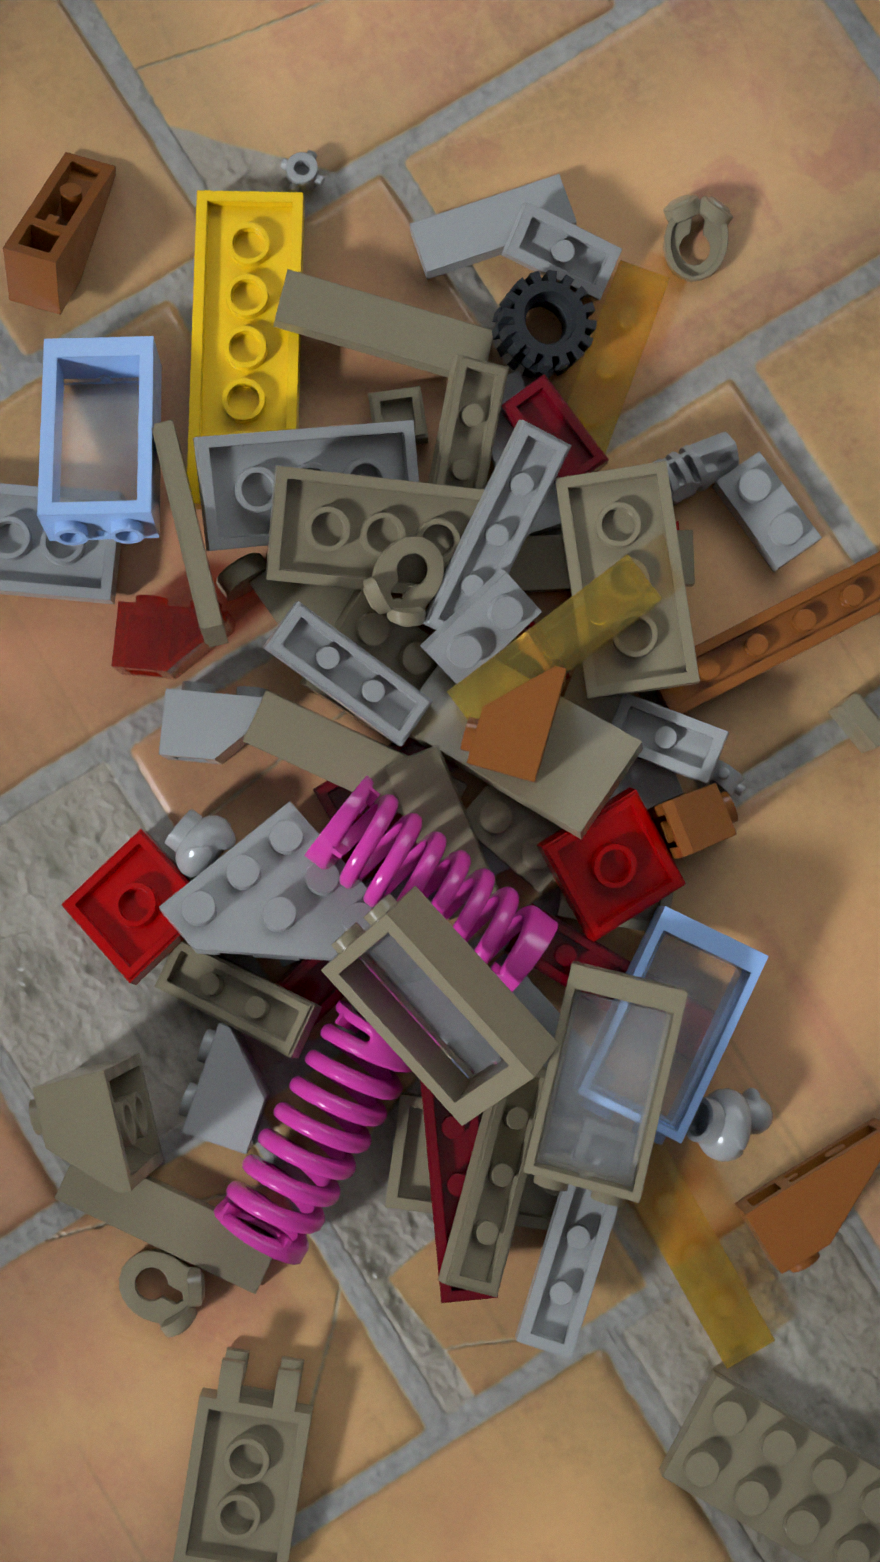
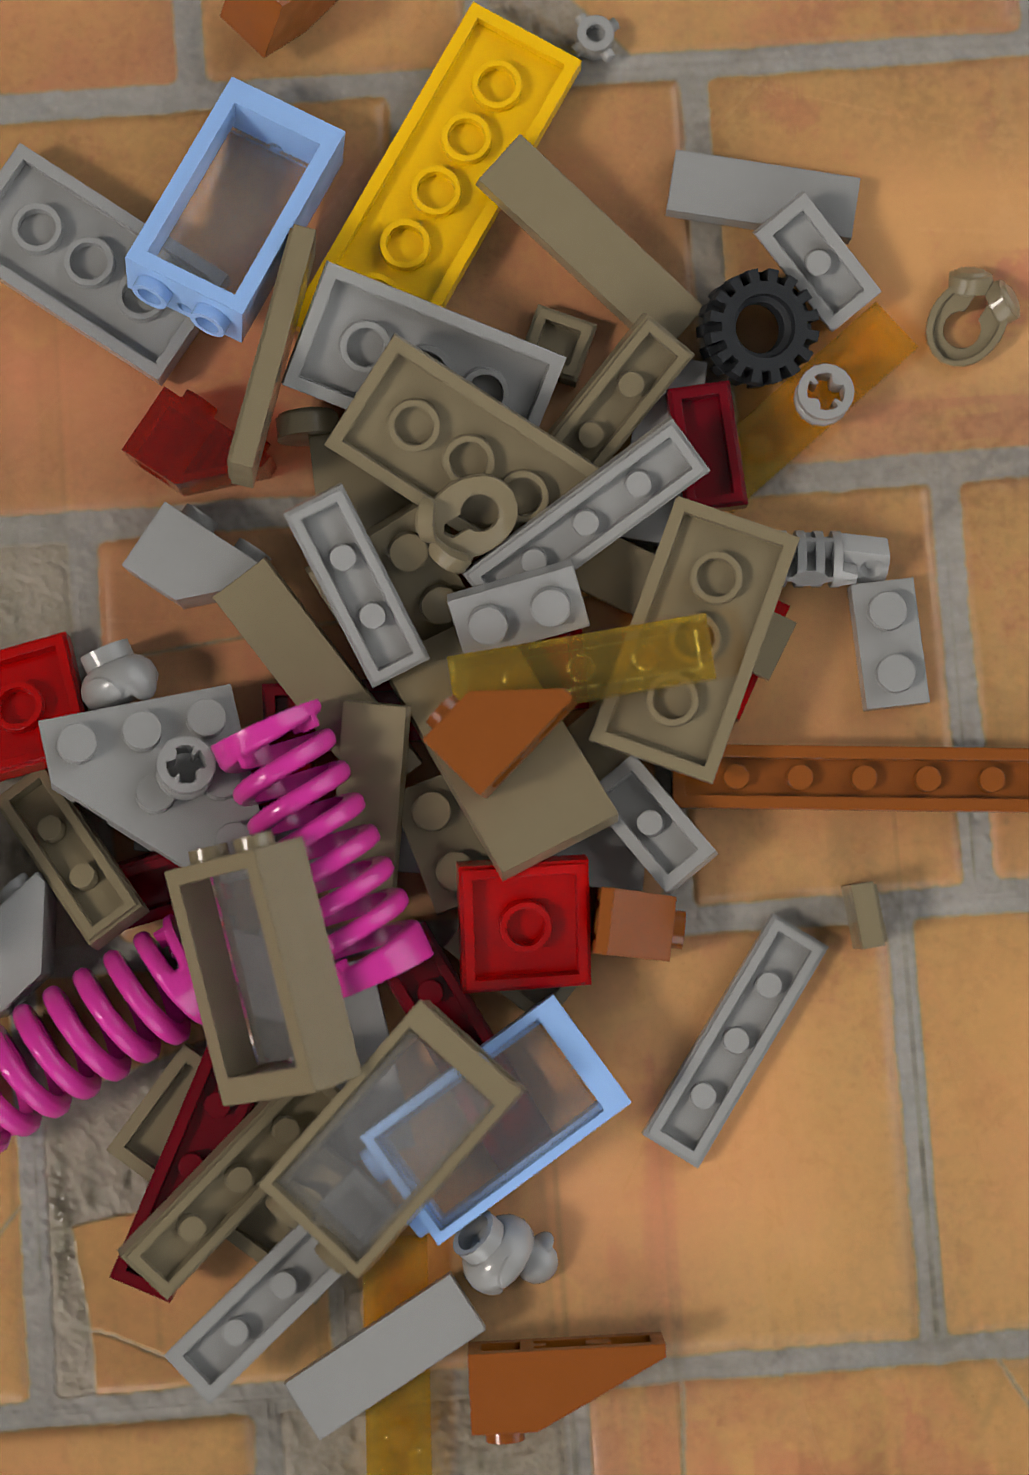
camera: 25 degrees right, 0 degrees up
light grey piece [709,760,746,797] -> none
none -> light grey bush [156,736,216,800]
none -> light grey tile [284,1271,486,1440]
none -> light grey tile [641,914,829,1168]
none -> light grey bush [793,363,855,427]

